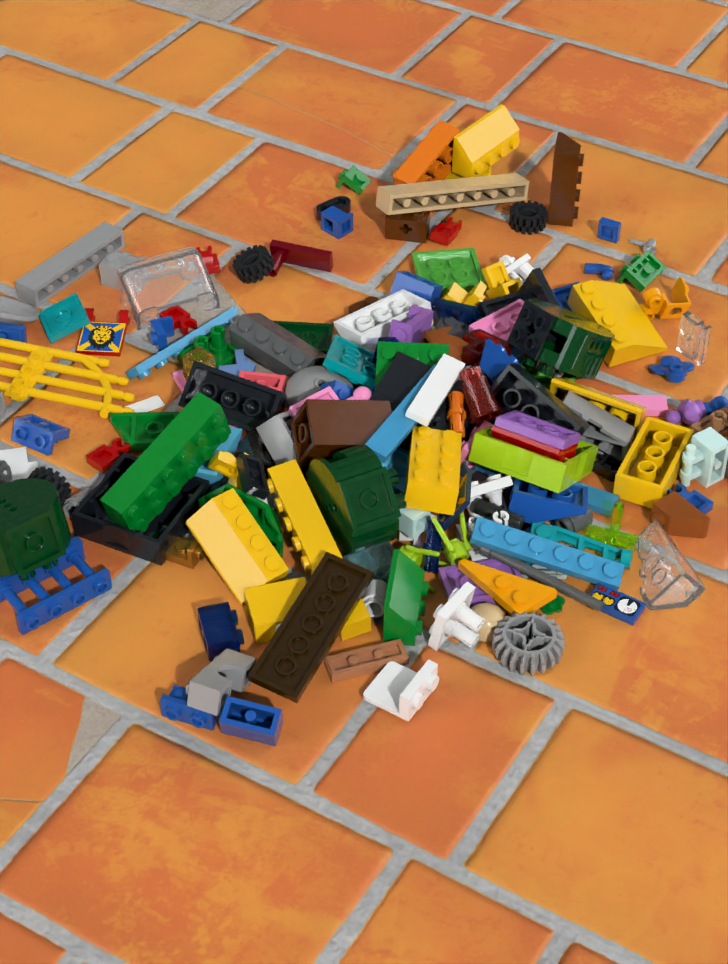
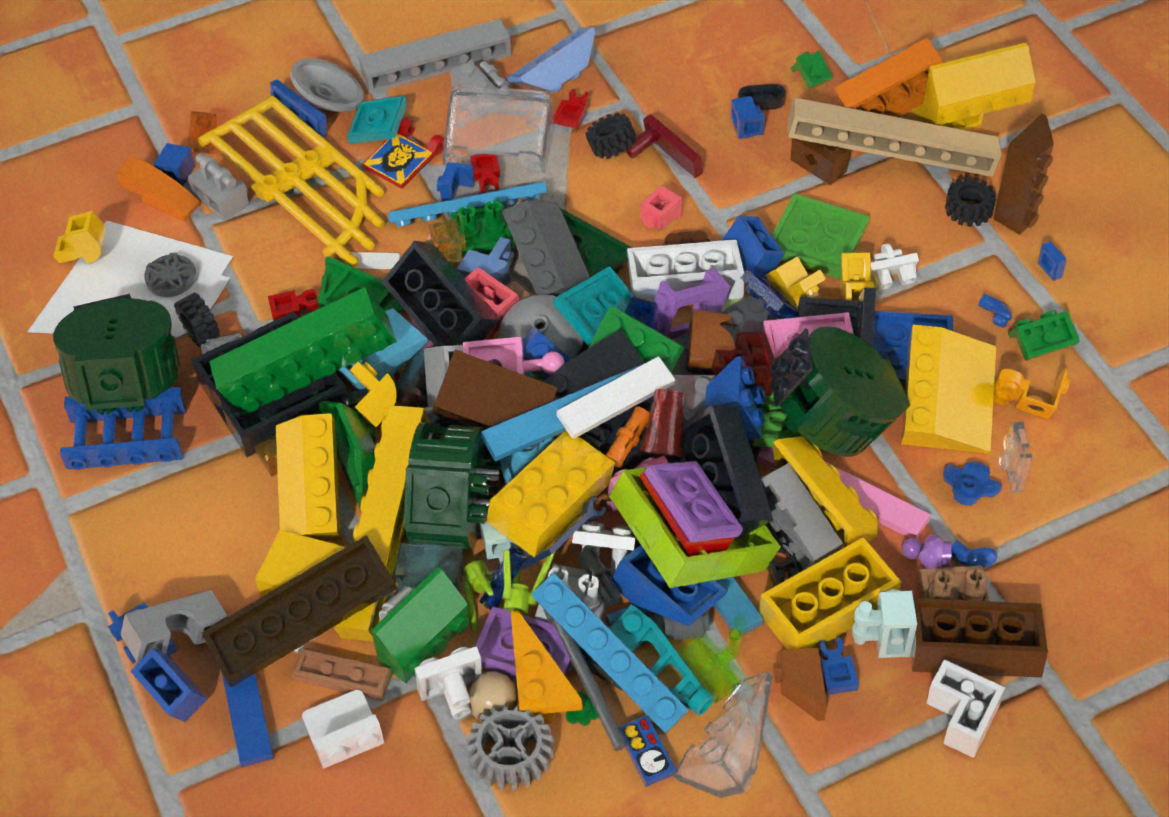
camera: 35 degrees right, 10 degrees up
blue bracket [11,414,70,455] -> none
clear blue brick [197,602,244,662] -> none
black plate [236,452,270,500] -> none
red plate [430,217,462,246] -> none
light grey hand [630,238,657,254] -> none
none -> blue tile [222,673,274,767]
none -> medium blue wedge [507,27,595,93]
none -> coral brick [641,186,682,231]

